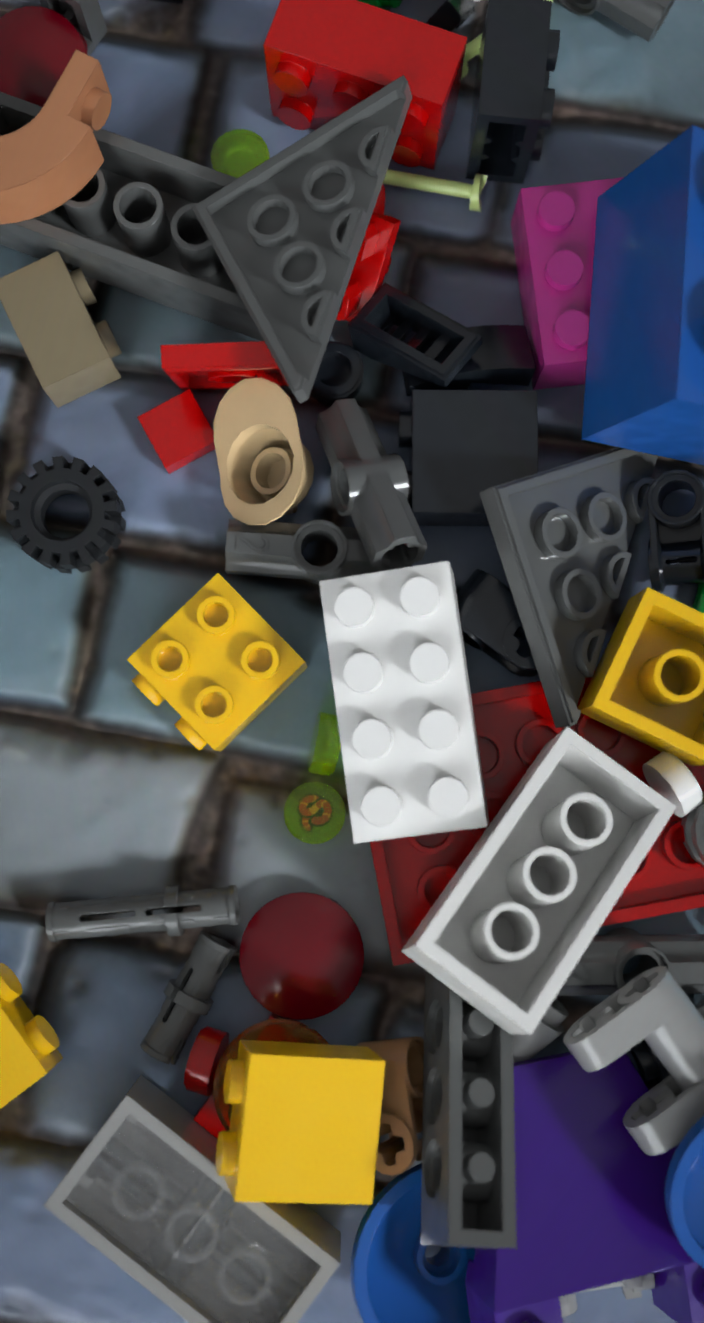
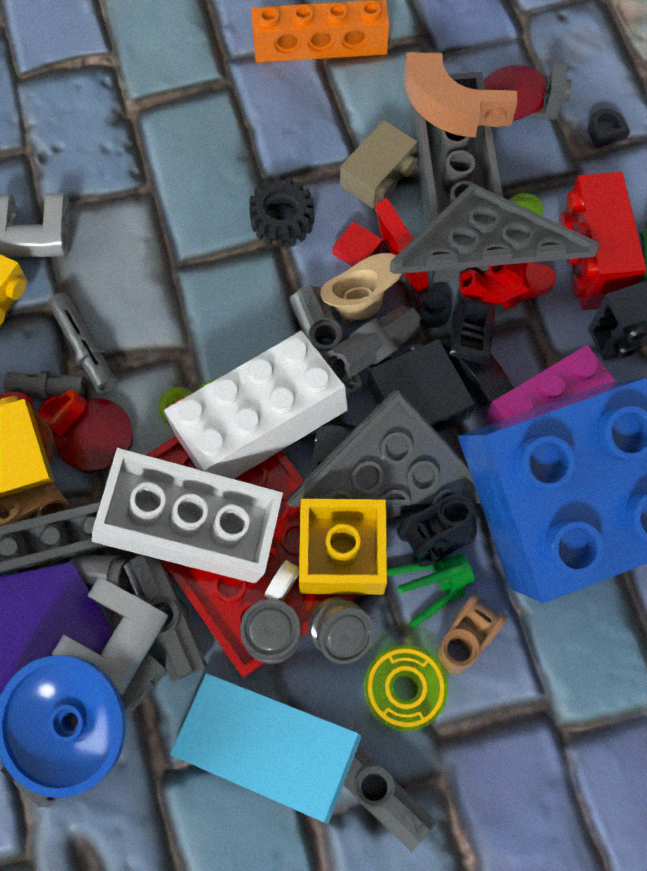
camera: 65 degrees right, 15 degrees down
yellow brick [127,573,308,752] -> none
yellowish green piece [383,169,488,212] -> none
none -> red tile [37,390,86,437]

